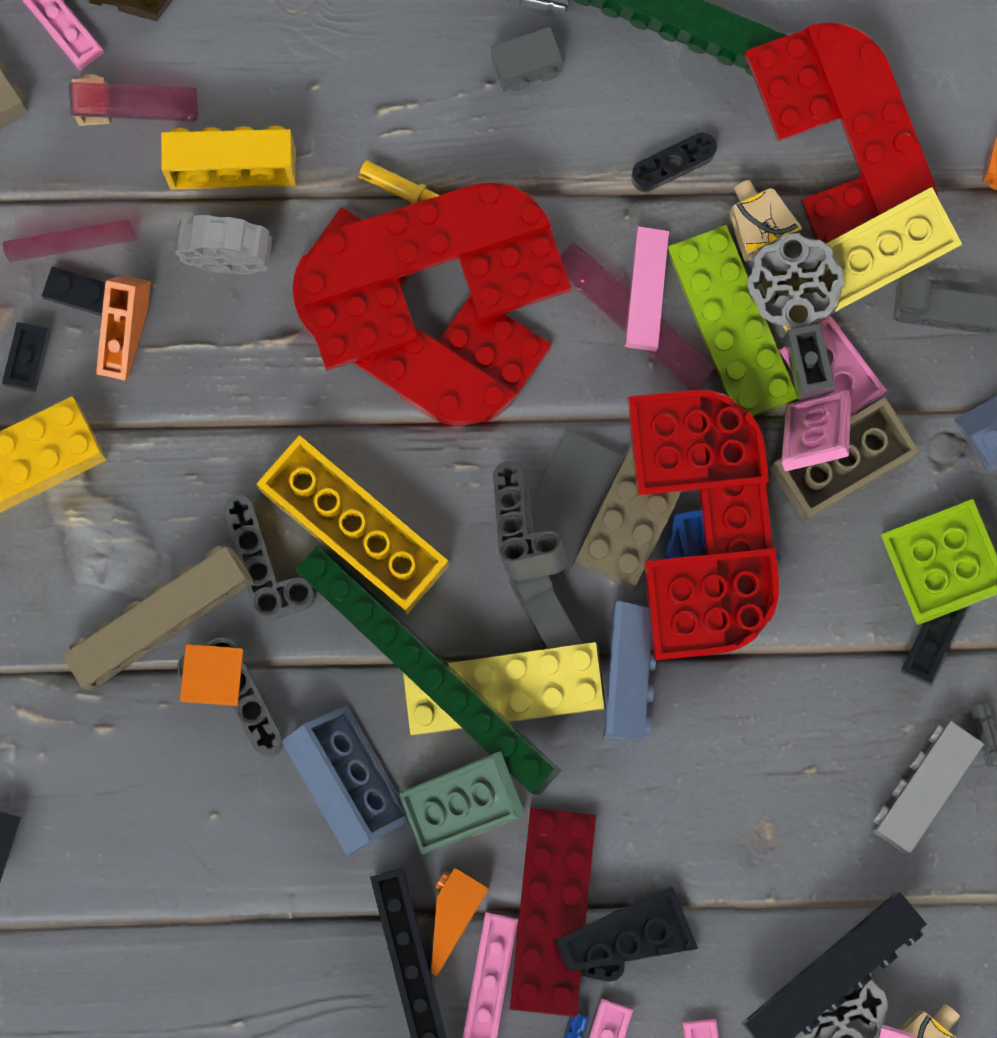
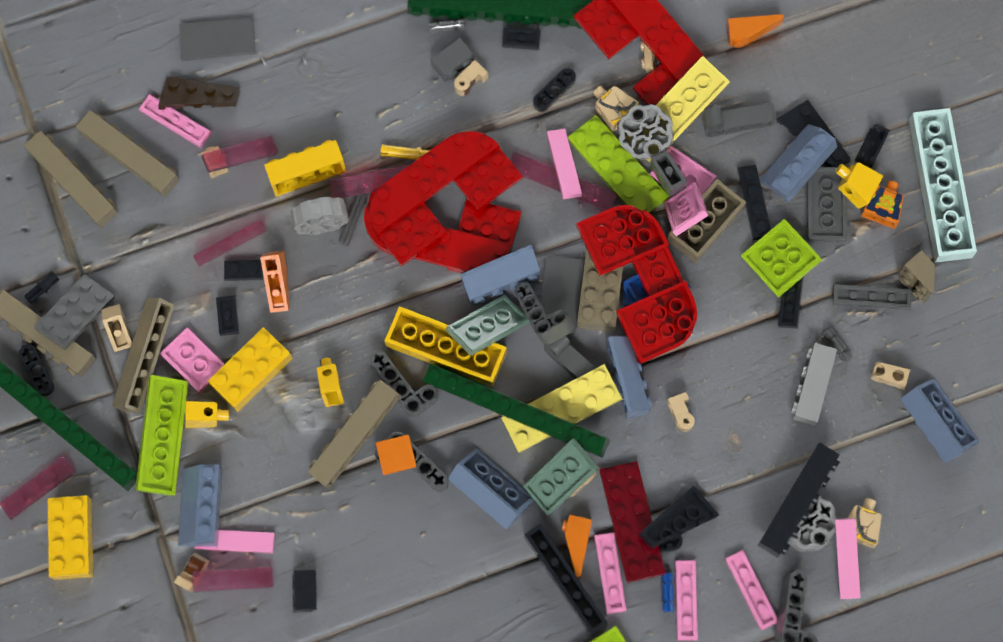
camera: 15 degrees left, 5 degrees down
none -> yellow torso [316,358,345,407]
none -> clear pink tile [329,164,410,198]
none -> dark grey axle [339,192,366,246]
none -> sand green tile [446,295,529,356]
none -> tan leg [454,60,489,96]
none -> sand blue slope [460,245,540,305]
none -> black plate [502,27,541,50]
none -> tan plate [640,41,655,75]
none -> tan leg [667,392,695,432]
none -> black plate [737,164,771,240]

